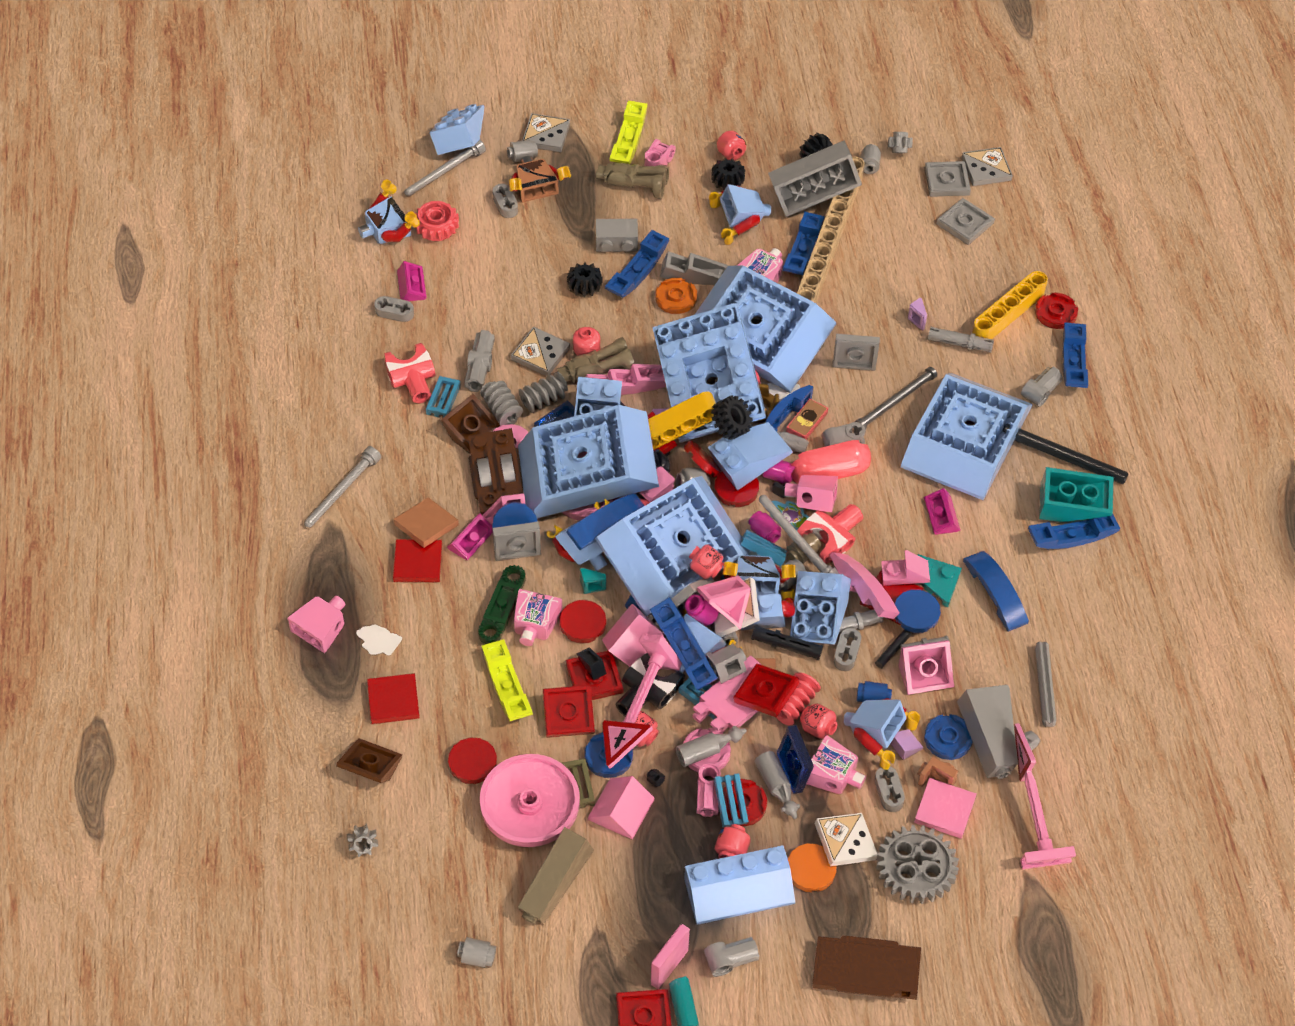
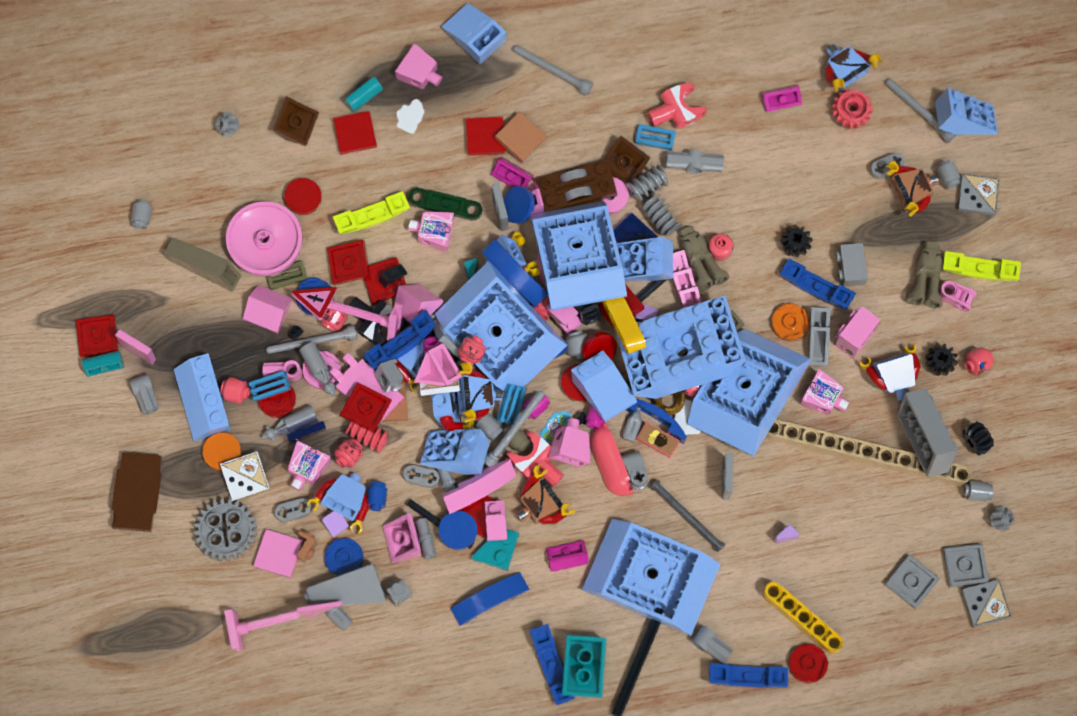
camera: 85 degrees right, 20 degrees up
light grey beam [374,296,414,322] -> none
tile [511,327,570,376] -> none
red tile [560,600,606,643] -> none
black tyre [711,395,753,440] -> none
black pin [751,625,823,660] -> none
blue slope [783,212,825,275] -> none
light grey pin [928,326,994,353] -> none
light grey axle [1035,642,1056,727] -> none
none -> light grey piece [266,325,358,354]
none -> teal brick [345,77,383,113]
none -> light grey brick [386,579,412,607]
none -> light blue slope [441,3,506,65]
none -> torso [515,464,575,525]
none -> bright pink brick [835,306,881,359]

